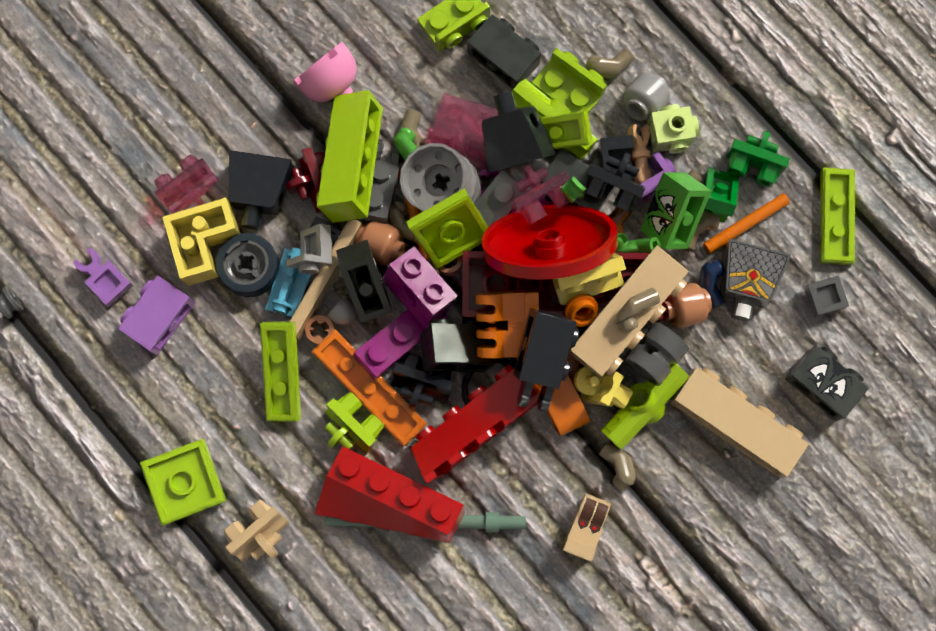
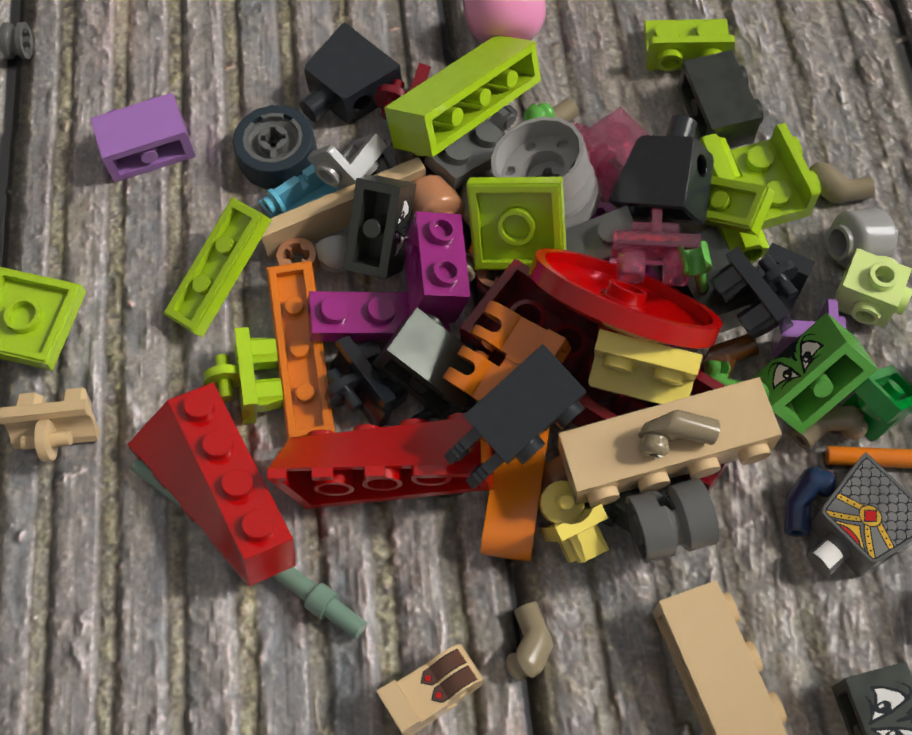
camera: 40 degrees right, 15 degrees down
medium lavender plate [74,248,133,307] -> none
clear pink hips [154,154,219,214] -> none
light yellow brick [163,198,241,286] -> none
orange plate [564,294,598,327] -> none
lime piece [600,364,690,450] -> none
light nougat piece [627,124,652,184] -> none
nougat head [663,283,712,329] -> none

